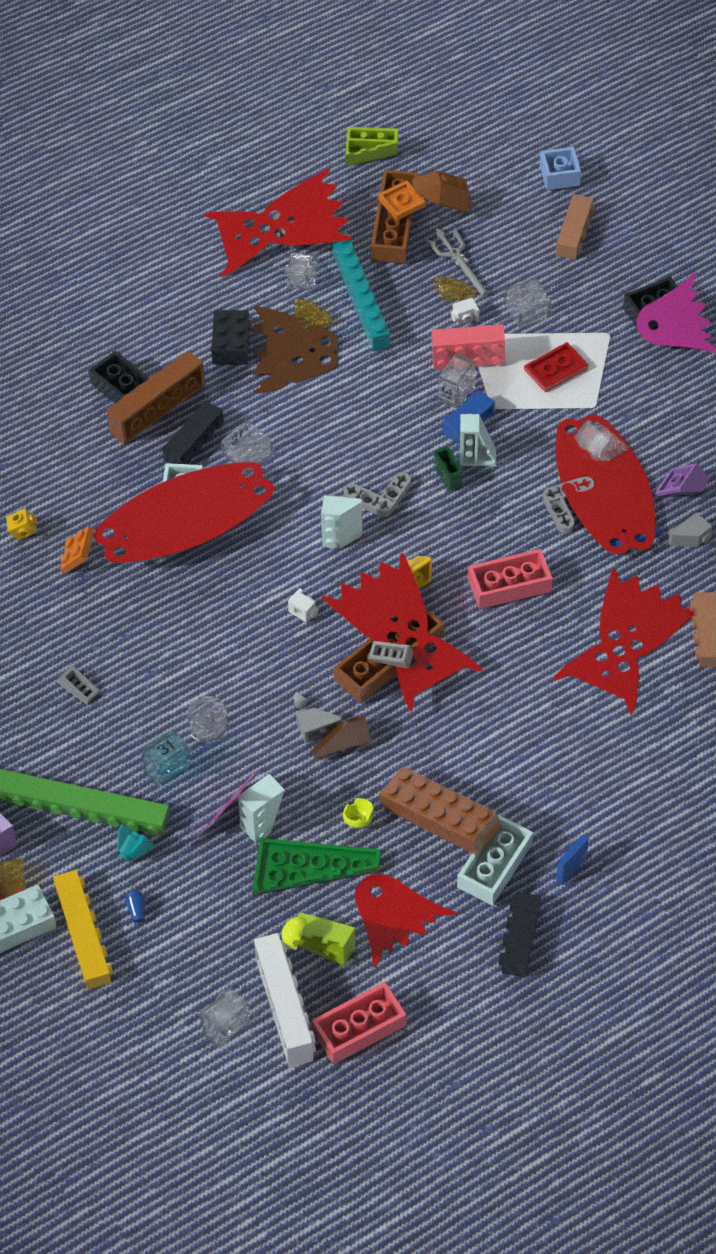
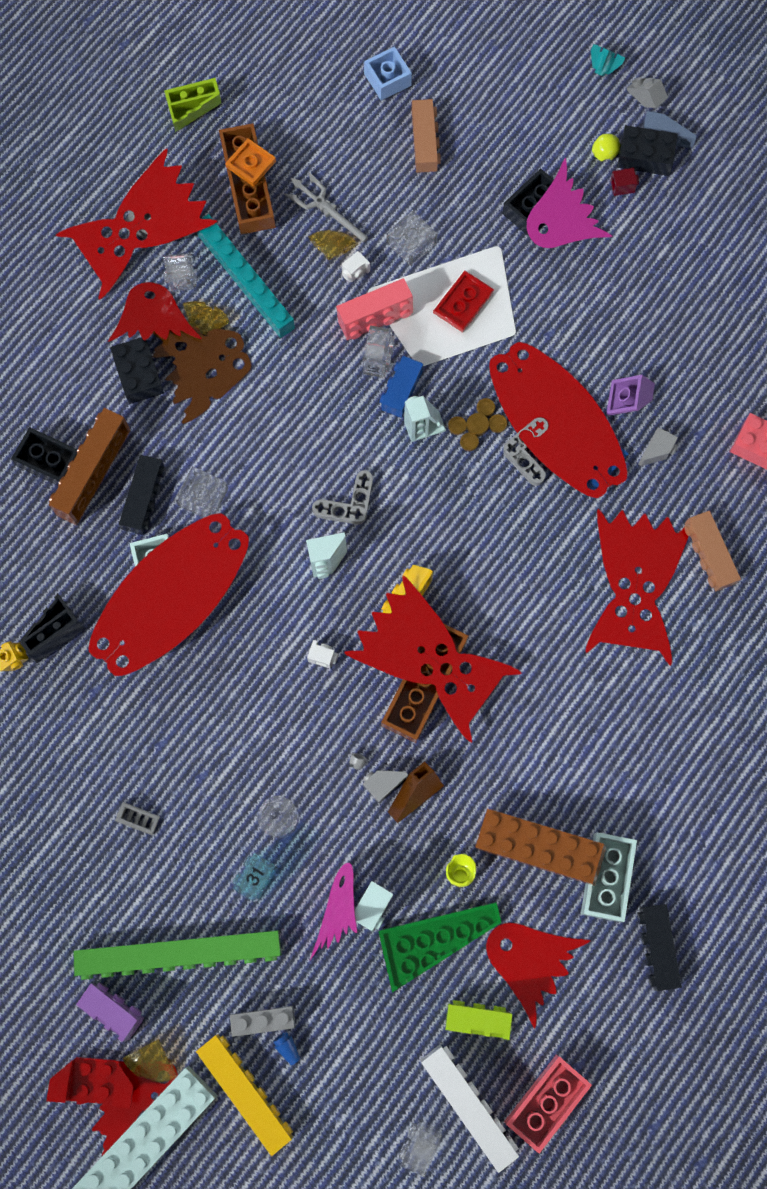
camera: 20 degrees left, 20 degrees up
orange plate [60,526,95,573] -> none
teal brick [117,824,154,862] -> none
neon yellow hair [282,917,306,951] -> none
light grey slope [368,641,413,668] -> none
dark orange wedge [412,171,474,213] -> none
dark green brick [434,446,462,490] -> none
coral brick [468,549,553,609] -> none
blue tile [556,834,589,885] -> none
clear slope [574,420,628,462] -> none
none -> black wedge [19,593,85,663]
none -> red piece [108,282,202,342]
none -> light grey brick [230,1006,296,1037]
none -> pearl gold piece [448,398,507,451]

